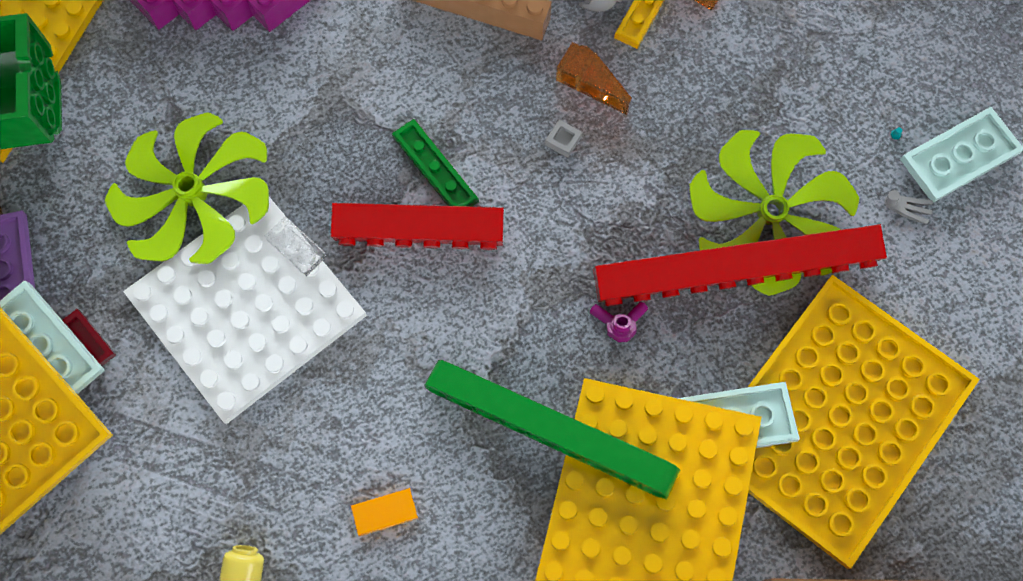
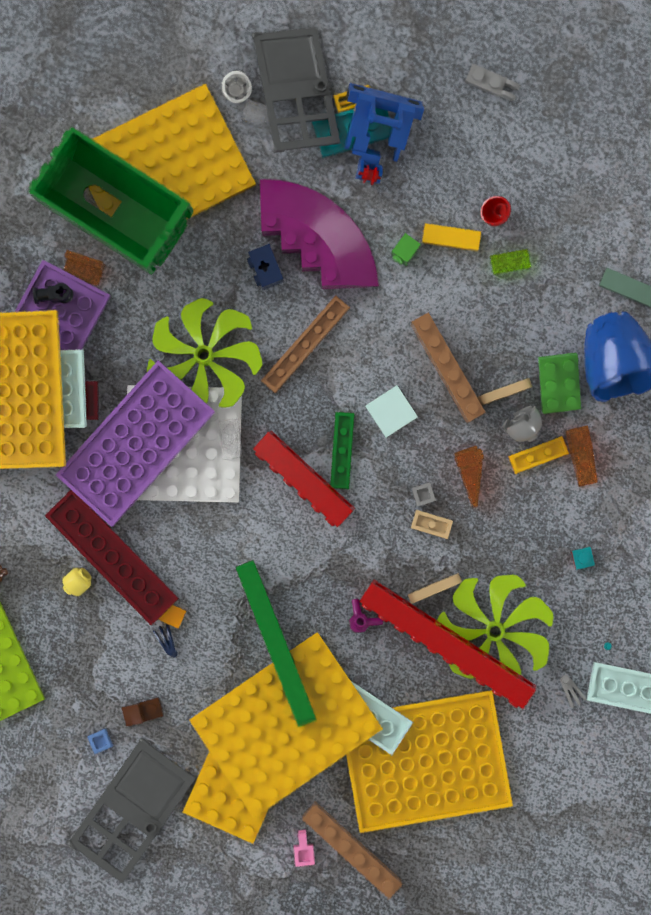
camera: 45 degrees right, 15 degrees up
none -> dark red plate [45,490,180,626]
none -> medium lavender plate [56,360,215,527]
none -> dark blue piece [153,623,178,658]
none -> dark blue brick [247,244,284,290]
none -> medium nougat tile [261,296,350,394]
none -> light aqua tile [365,385,418,438]
none -> tan beam [408,573,462,604]
none -> tan plate [411,510,453,539]
none -> teal plate [571,547,595,570]

